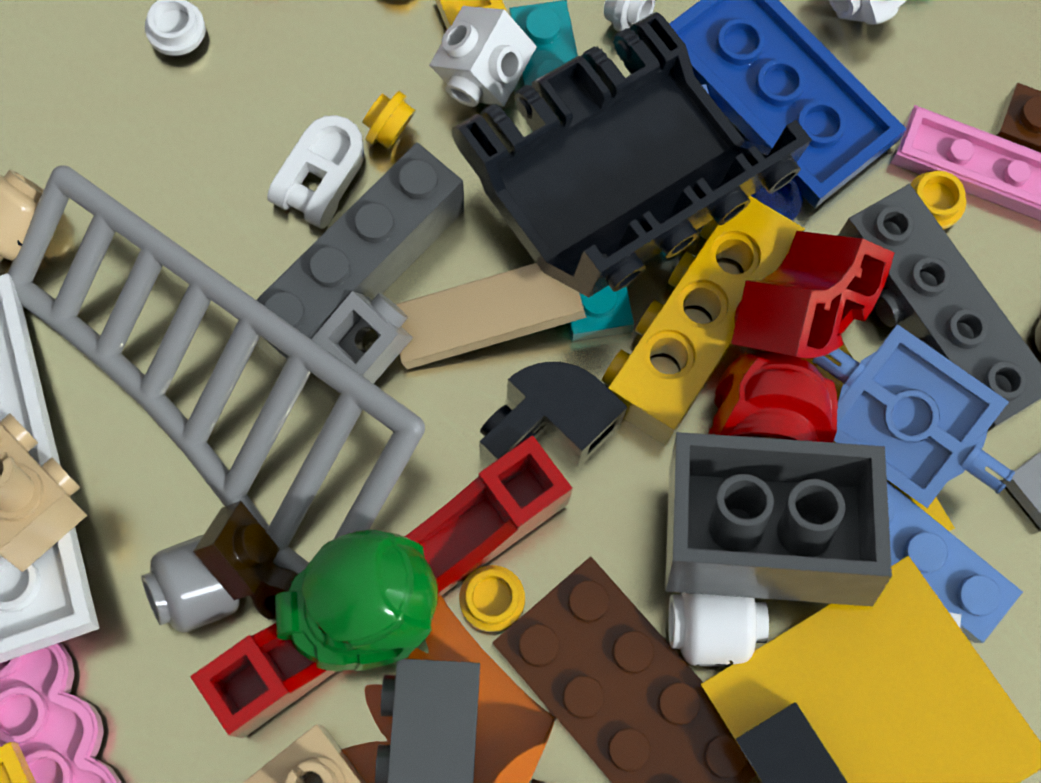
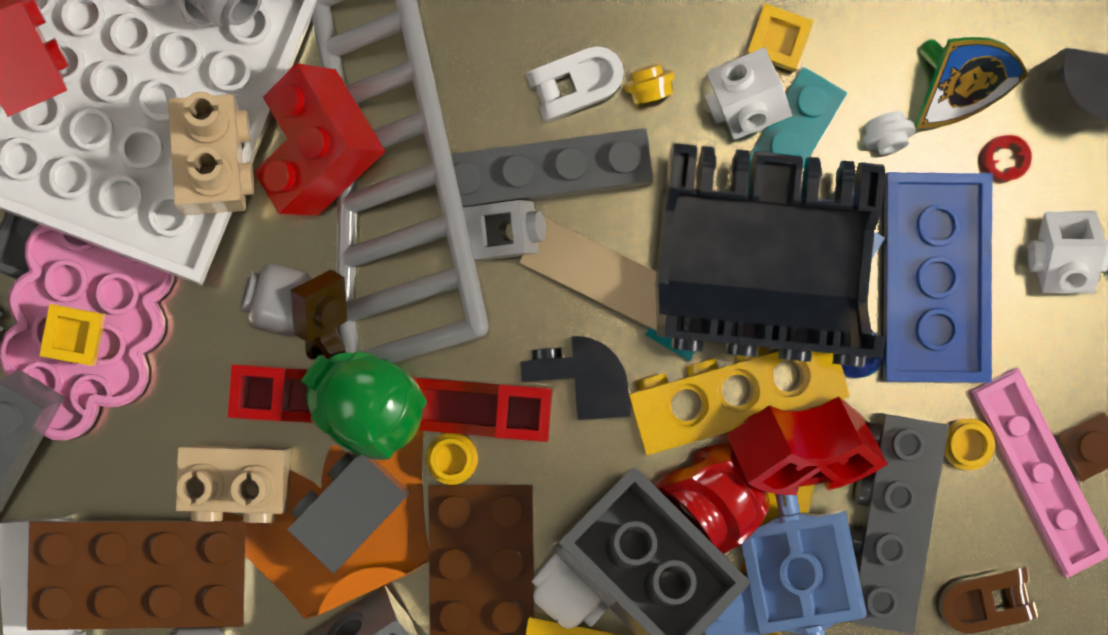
camera: 45 degrees right, 15 degrees up
none -> red brick [254,63,386,216]

